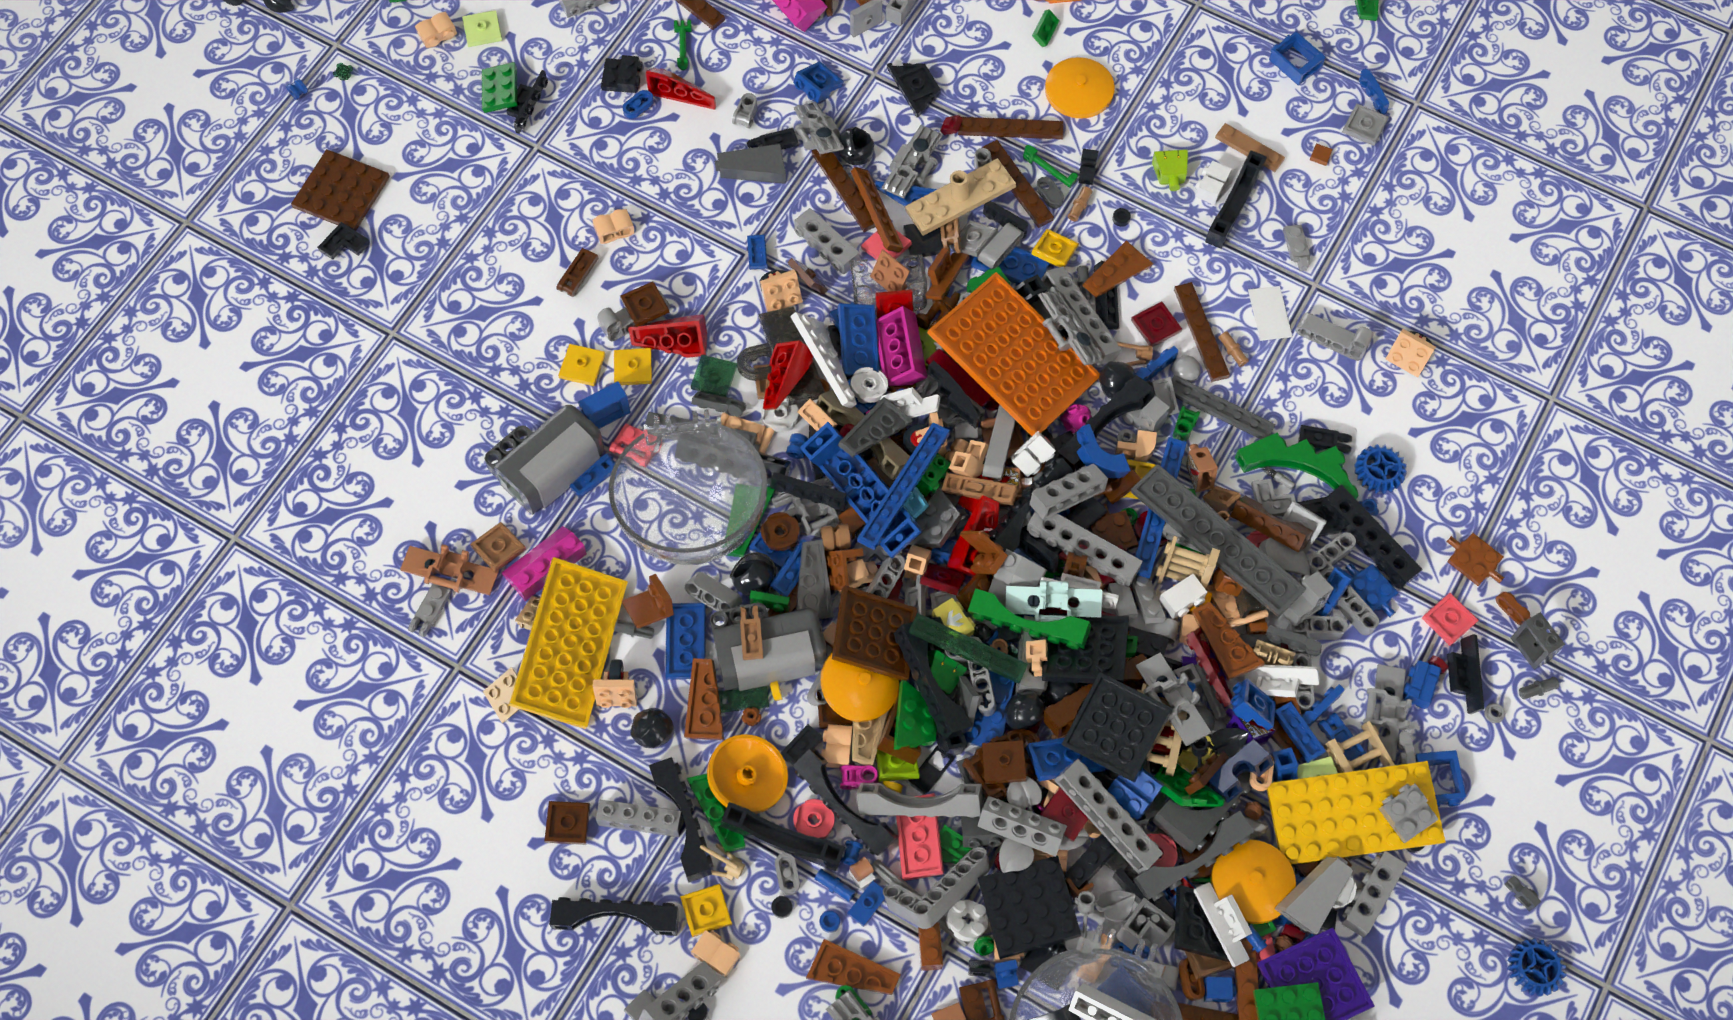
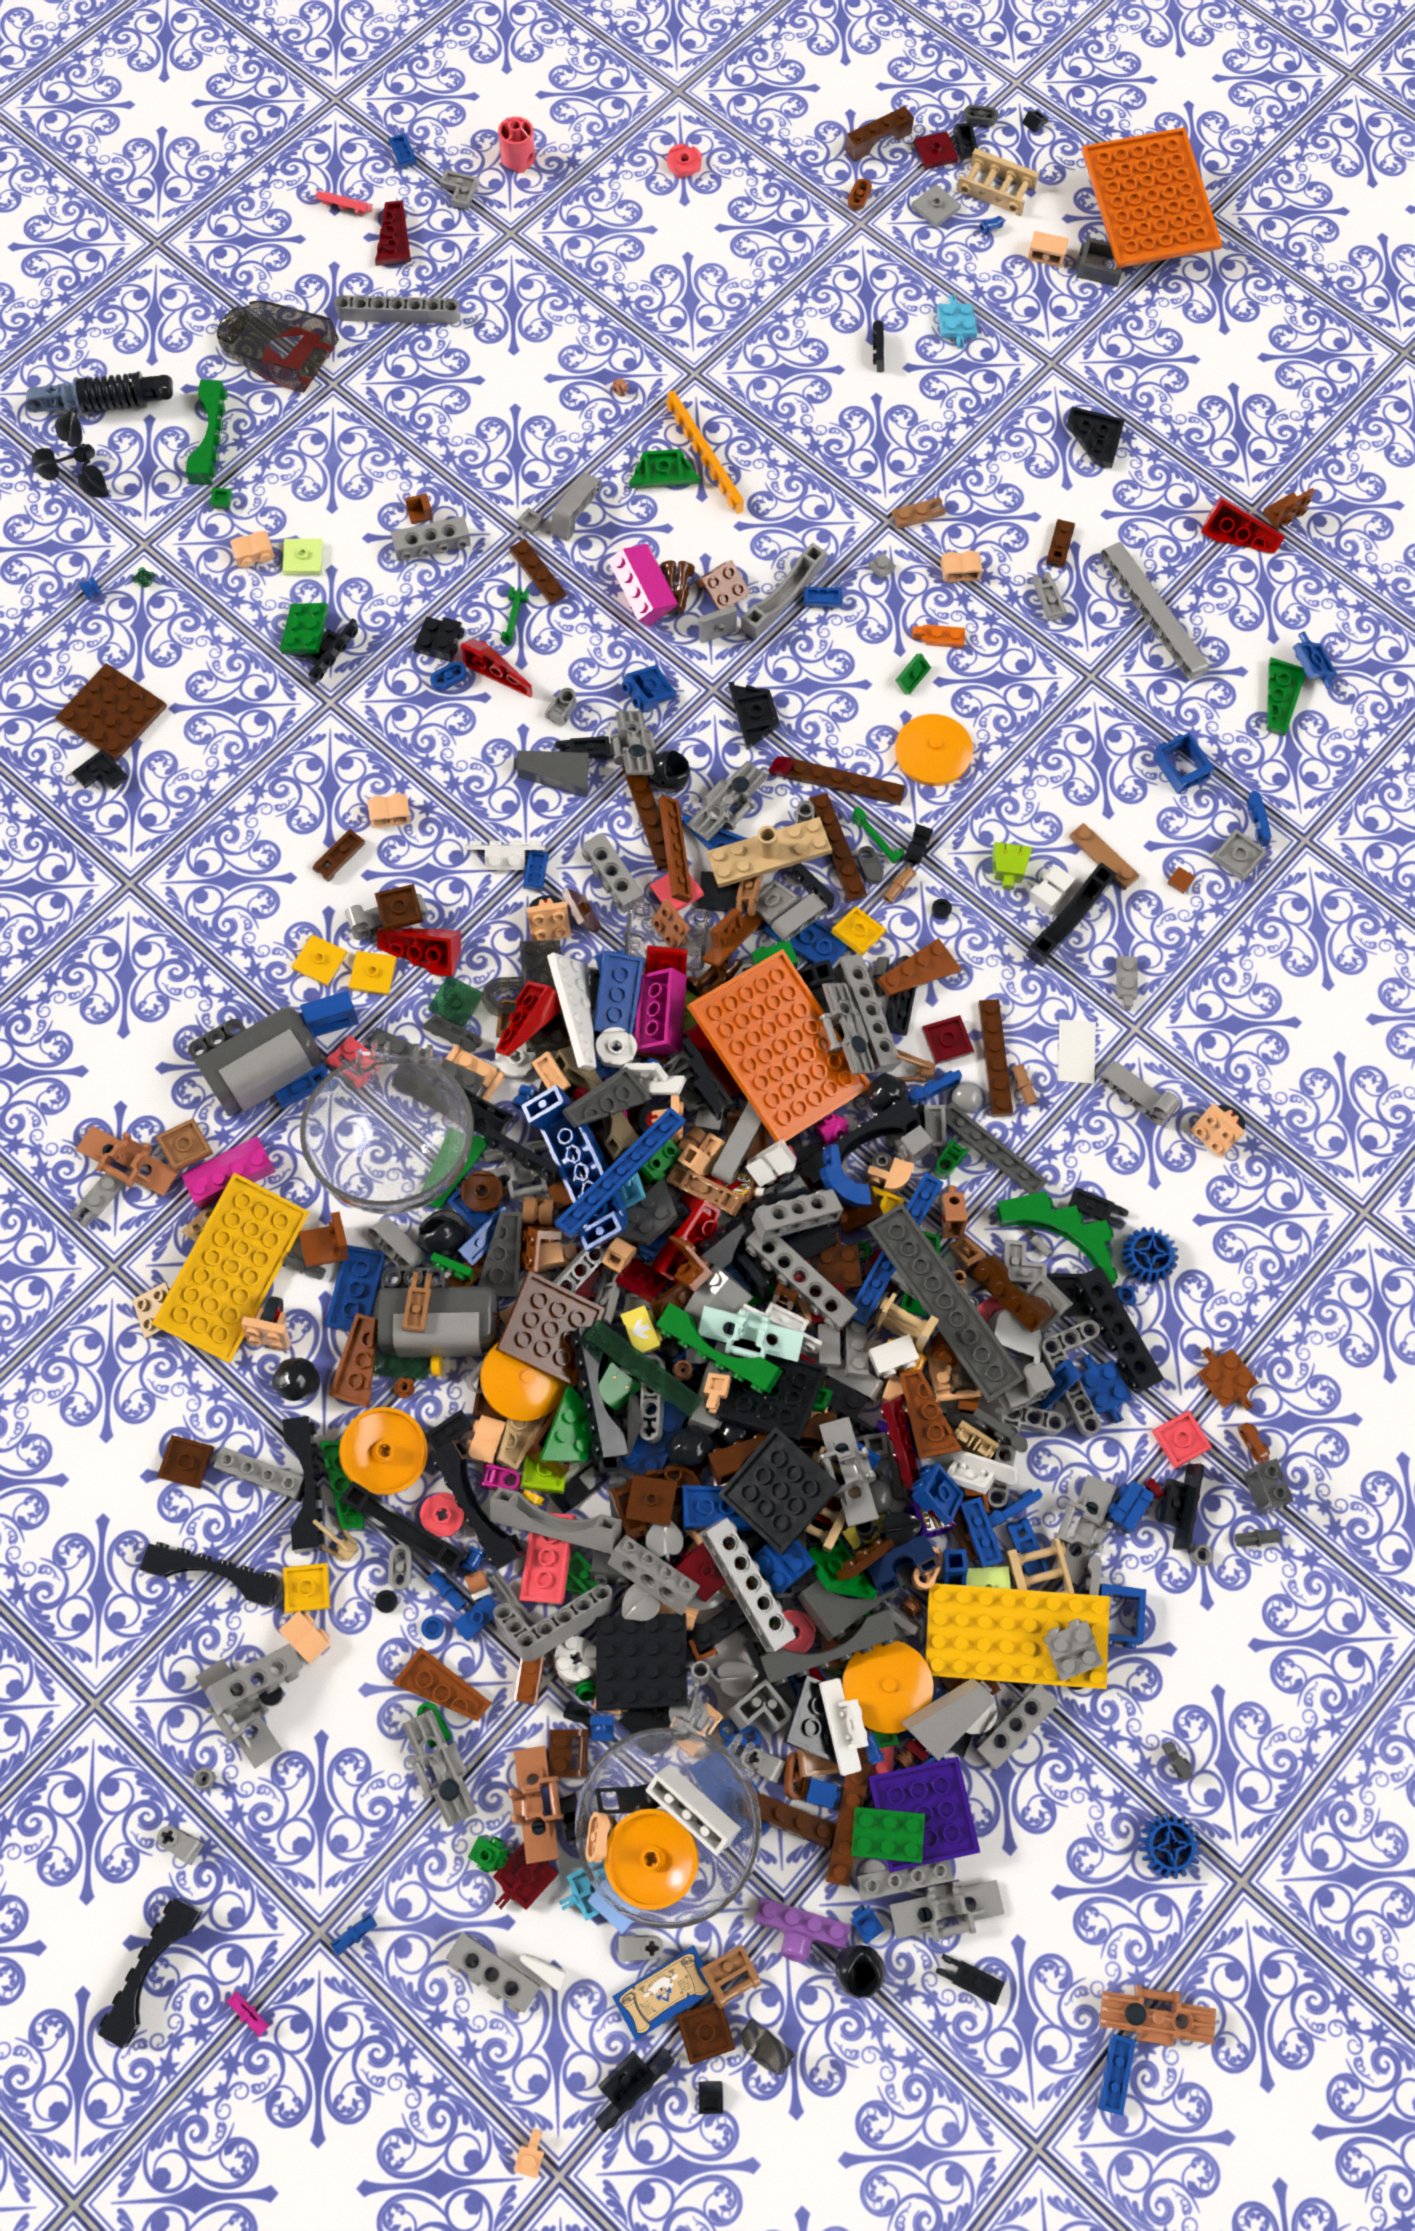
camera: 10 degrees right, 5 degrees up
none -> white bracket [465,840,546,870]

